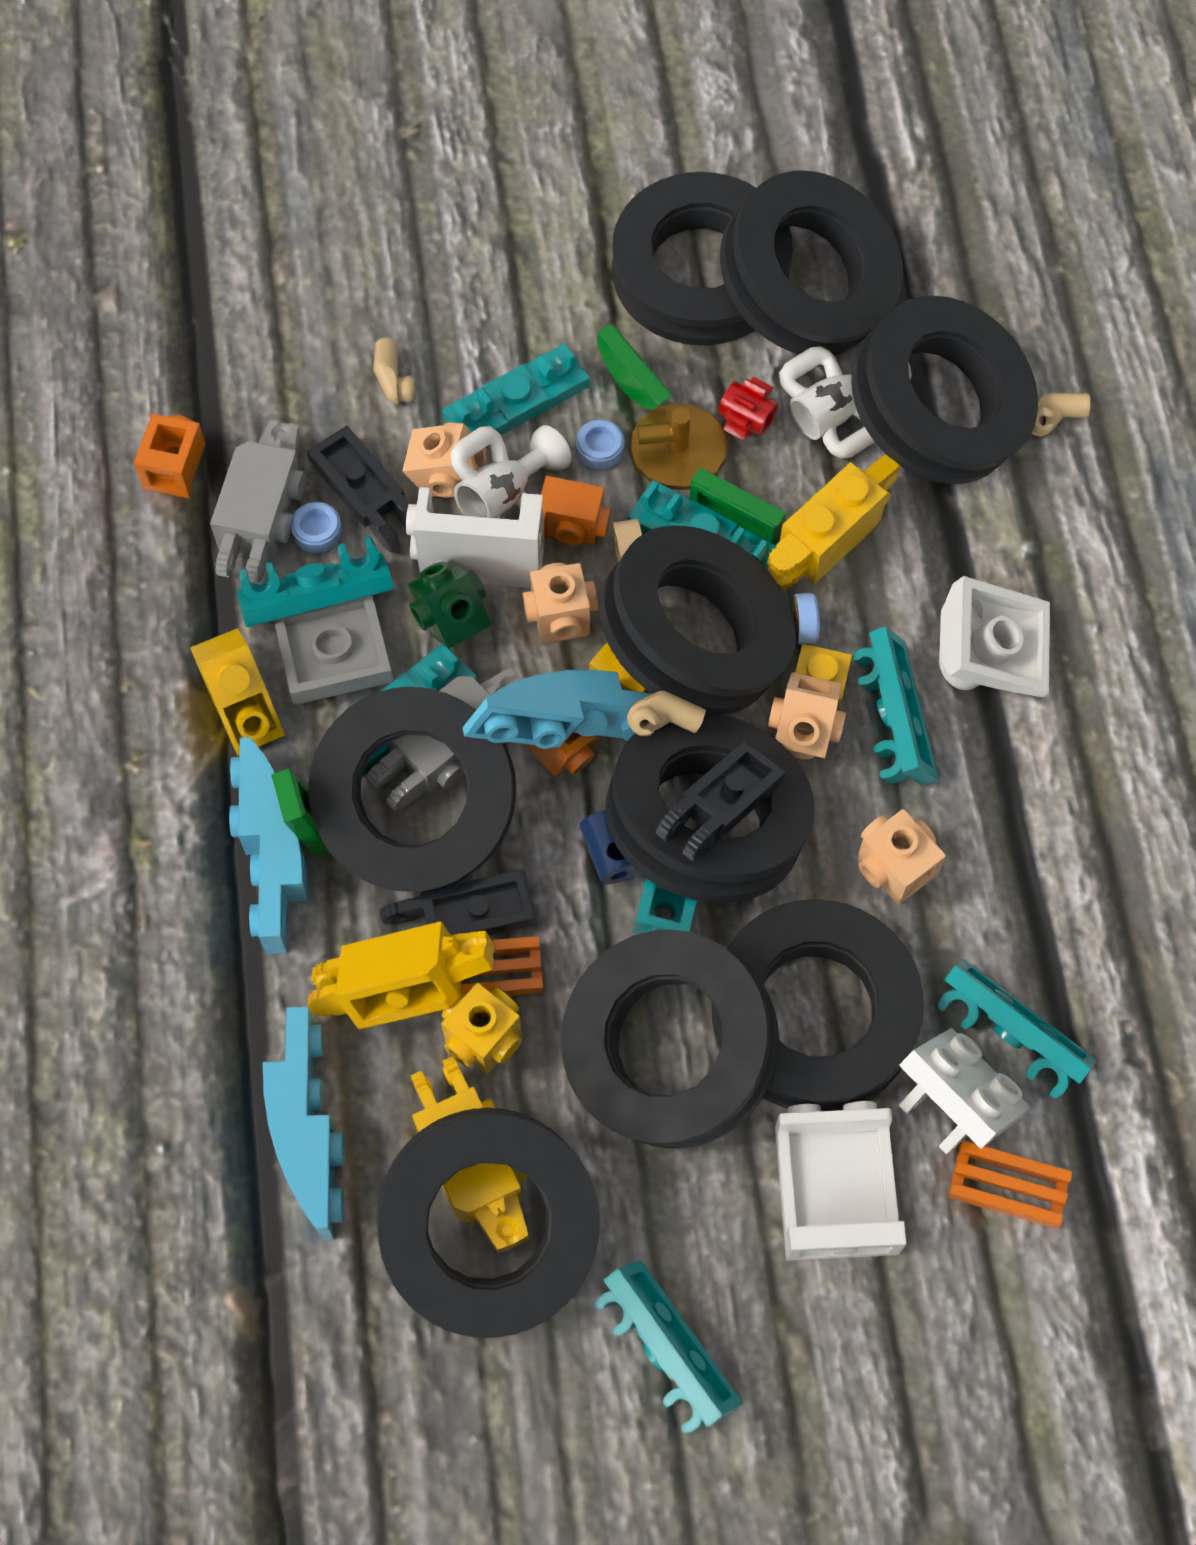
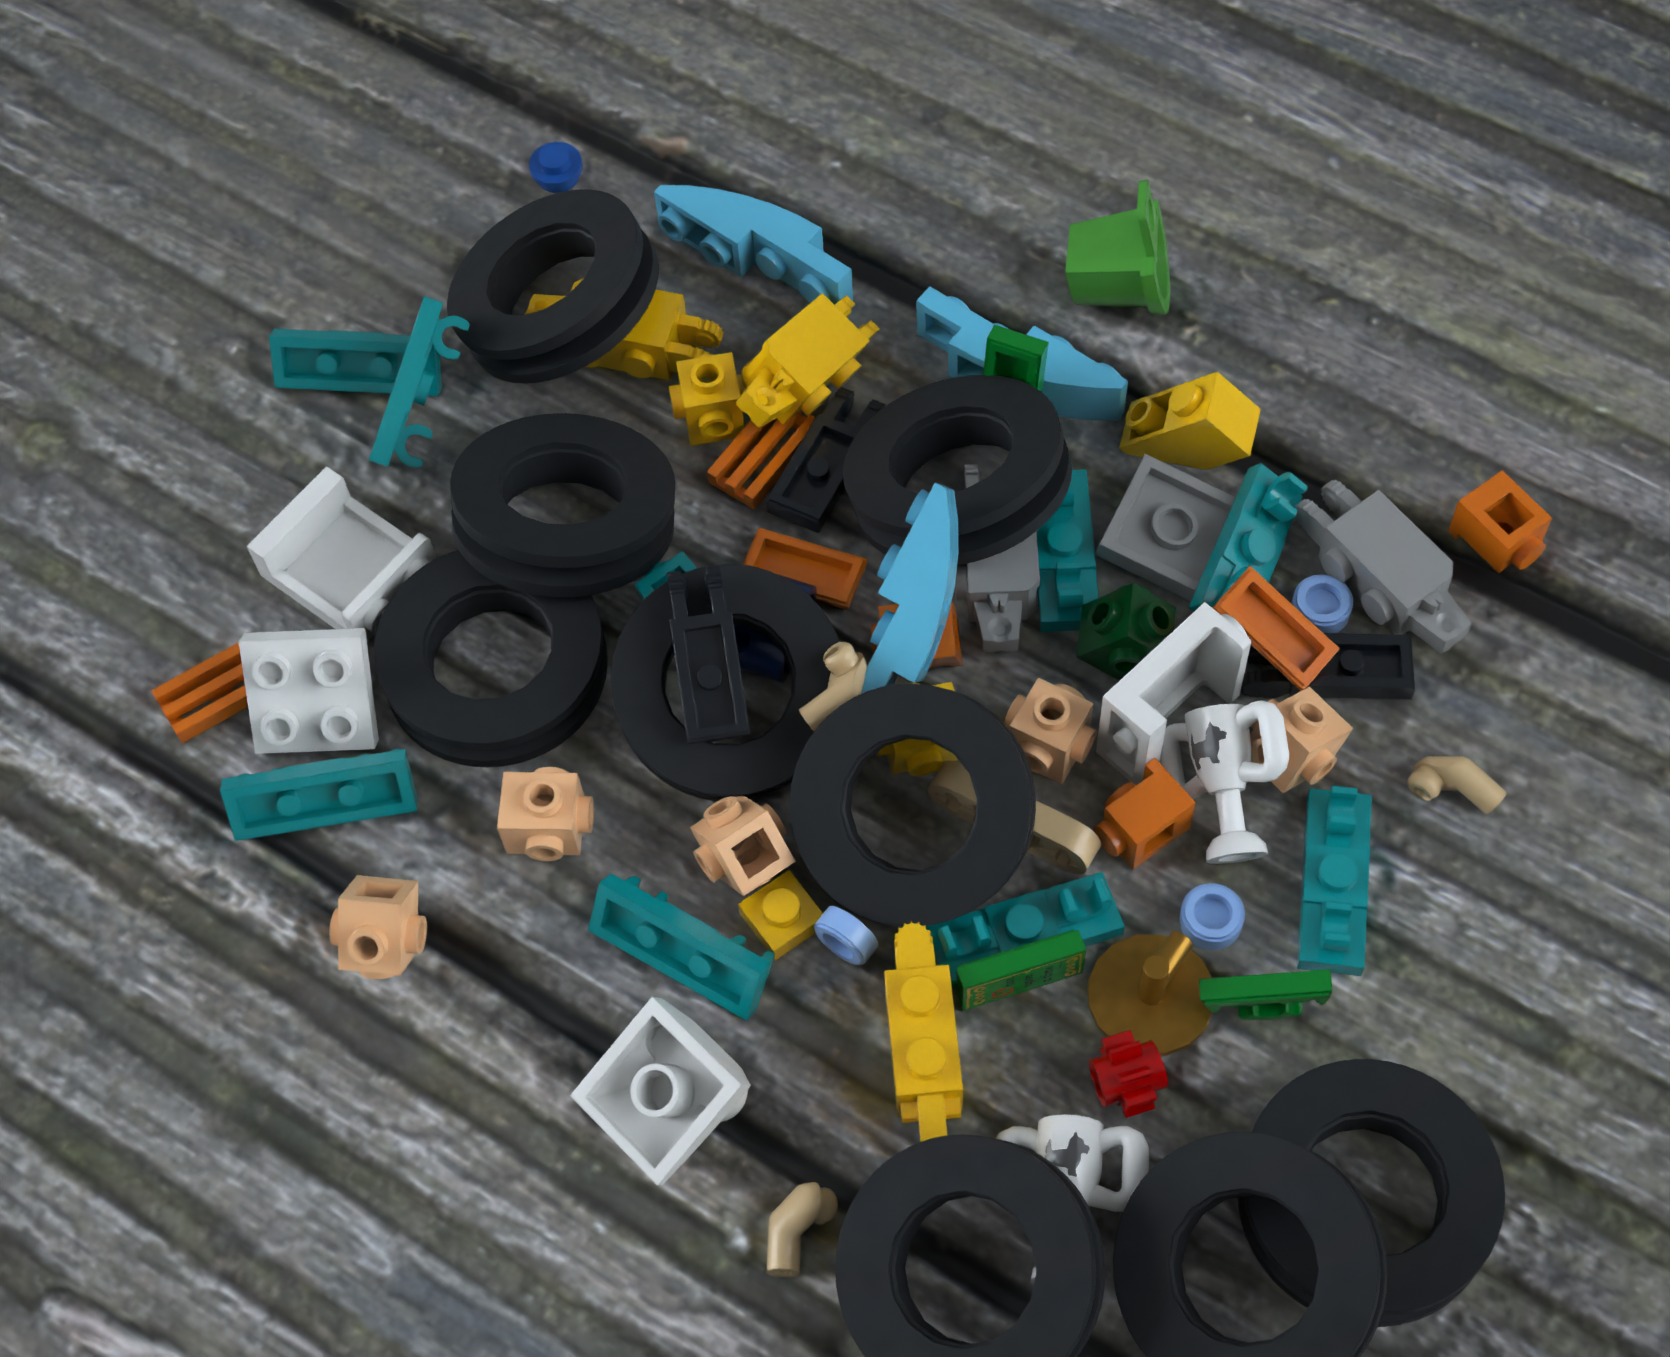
camera: 135 degrees right, 5 degrees down
none -> light nougat brick [330,875,427,979]
none -> teal plate [369,296,470,467]
none -> blue plate [529,142,583,193]
none -> orange tile [742,528,868,610]
none -> tan arm [767,1182,838,1277]
none -> bright green container [1065,180,1170,316]
none -> orange tile [1212,566,1340,691]

